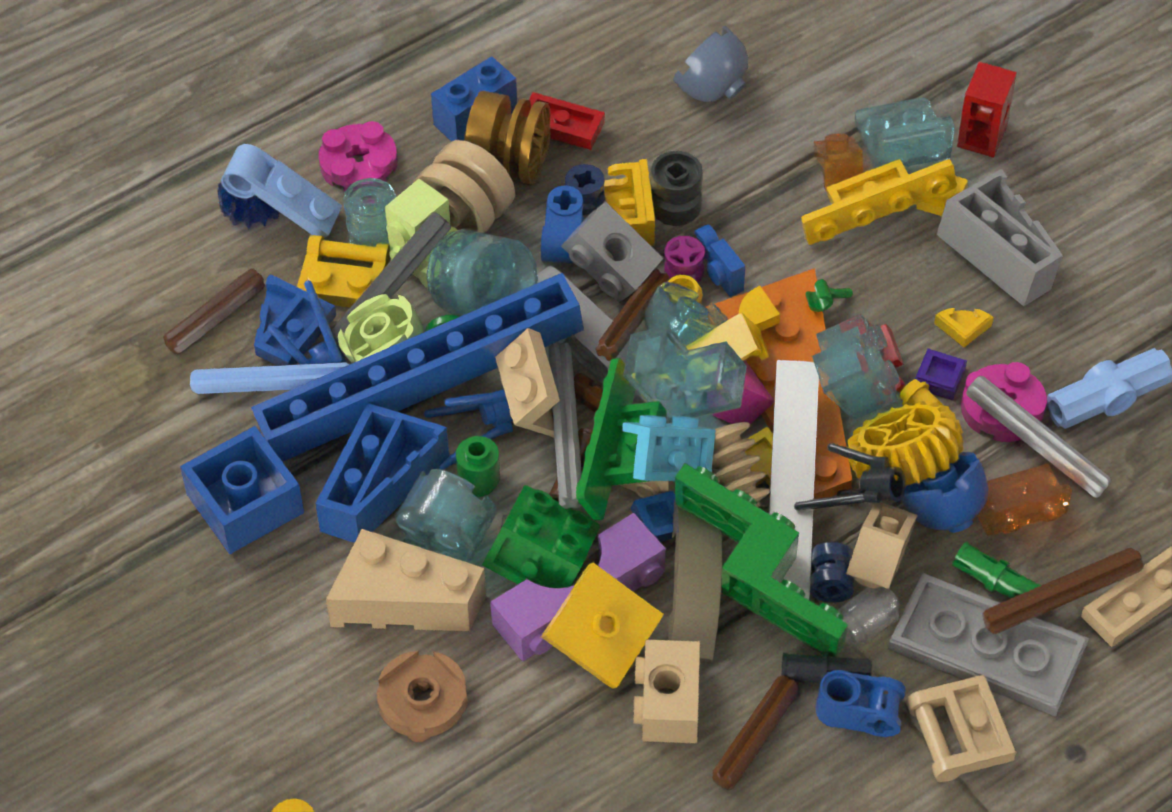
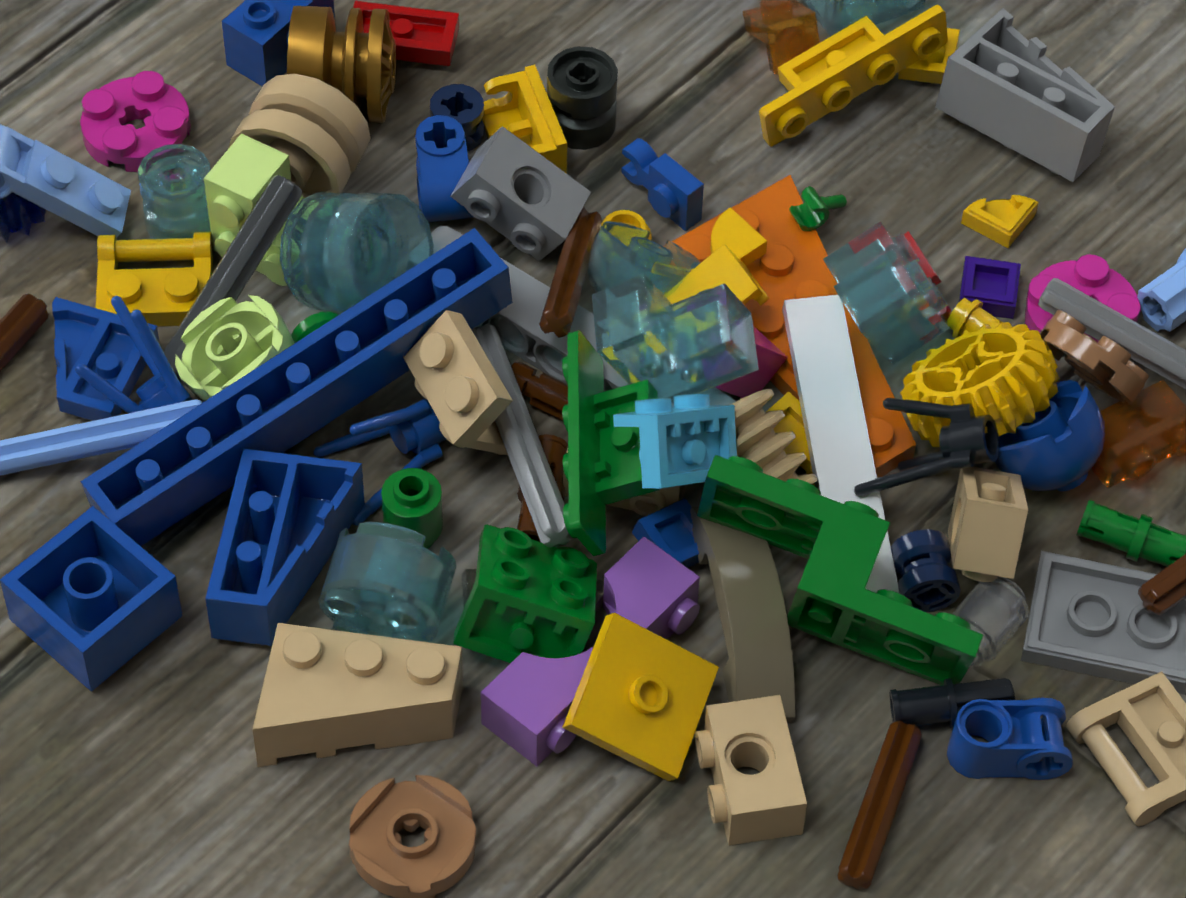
camera: 15 degrees left, 0 degrees up
magenta wheel [664,236,705,283] -> none
none -> medium nougat plate [1040,309,1149,405]

